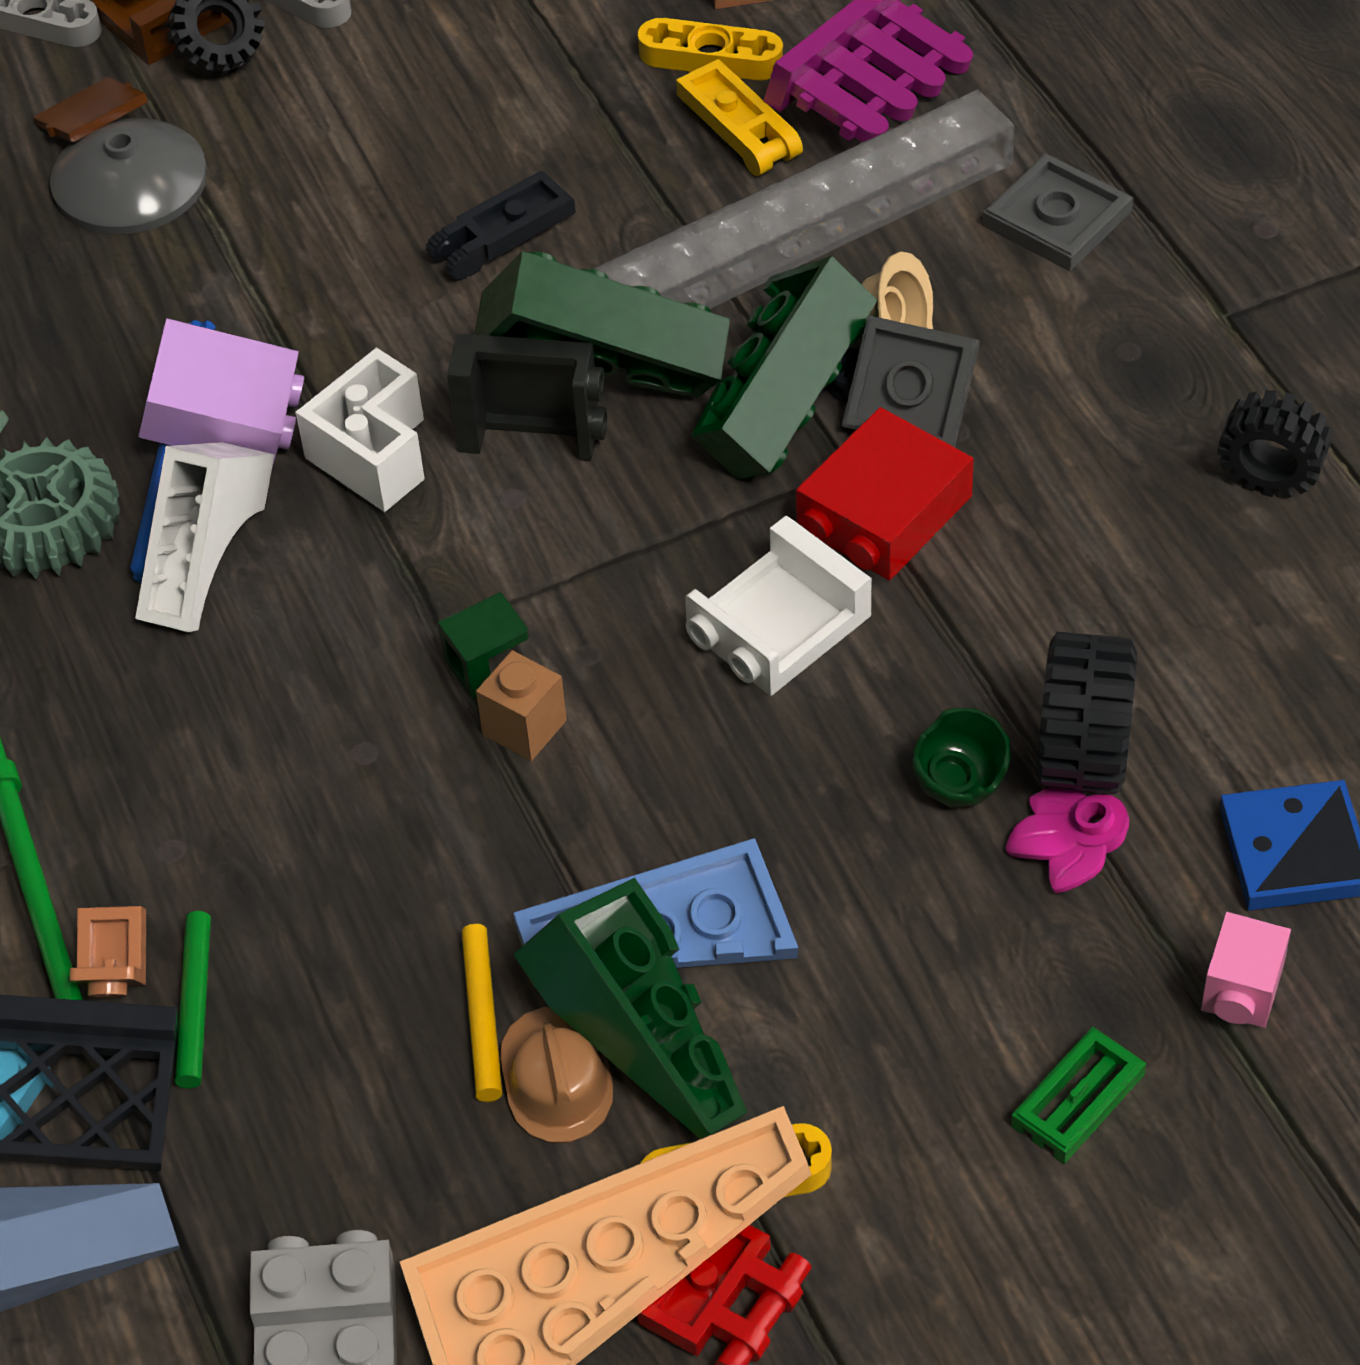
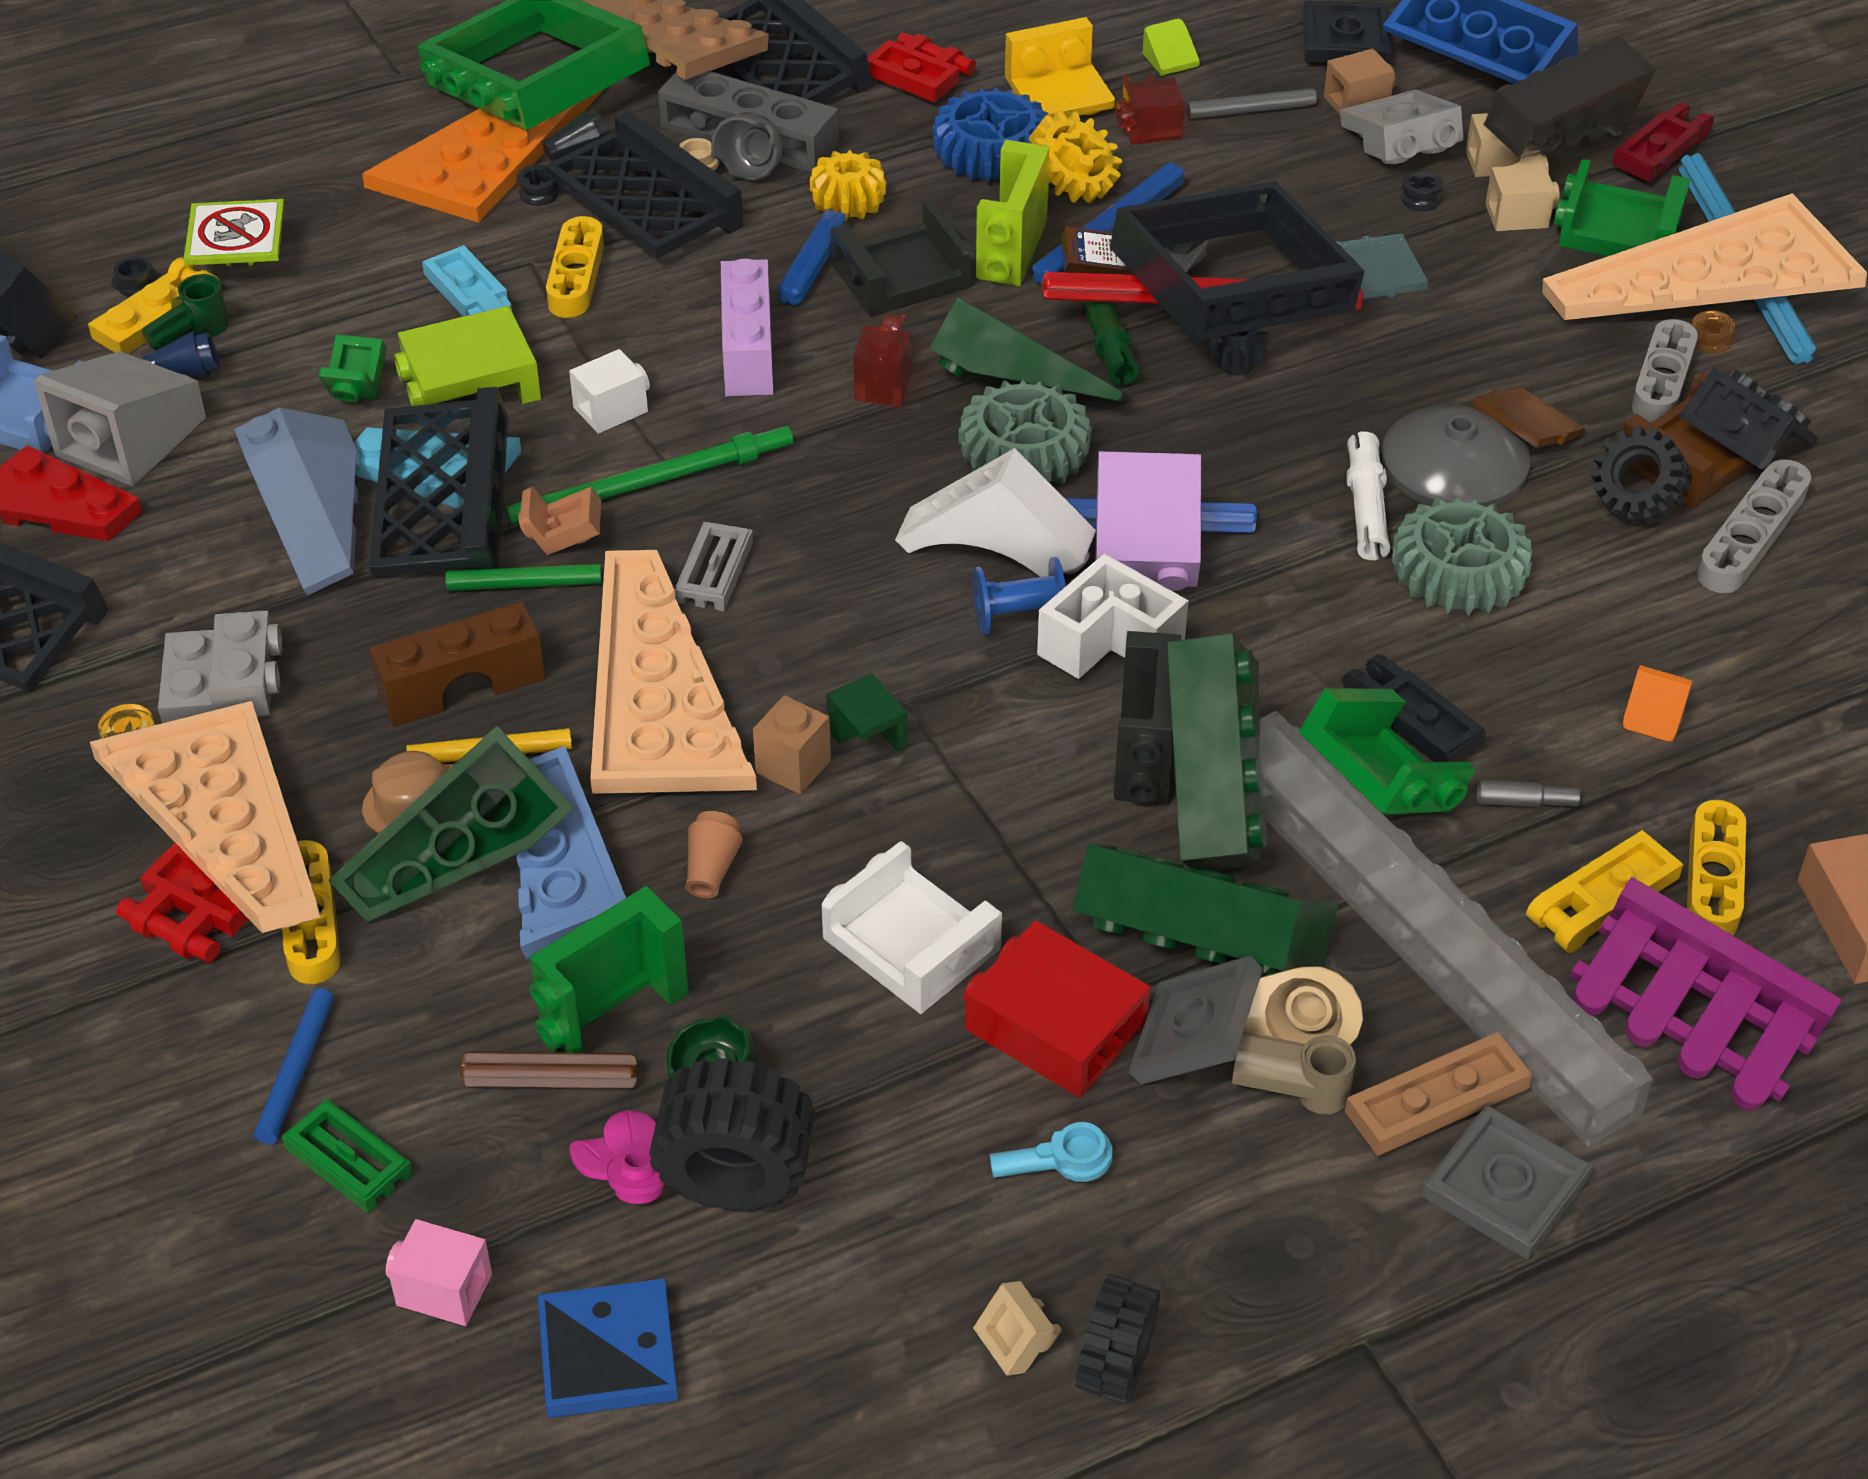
camera: 85 degrees right, 5 degrees down
none -> blue bar [253,988,335,1144]
none -> reddish brown arch [369,601,546,727]
none -> reddish brown axle [460,1051,638,1088]
none -> green panel [529,886,689,1052]
none -> light nougat wing [590,550,757,794]
none -> light grey tile [674,522,753,611]
none -> nougat cone [685,811,743,899]
none -> blue piece [972,557,1066,635]
none -> tan tile [973,1281,1062,1376]
none -> medium azure plate [990,1122,1113,1182]
none -> dark tan piece [1232,1032,1356,1114]
none -> green panel [1299,688,1476,814]
none -> medium nougat plate [1345,1032,1533,1156]
none -> white pin [1346,432,1390,560]
none -> sand green gear [1392,496,1532,616]
none -> flat silver pin [1477,780,1580,807]
none -> orange slope [1622,665,1693,742]

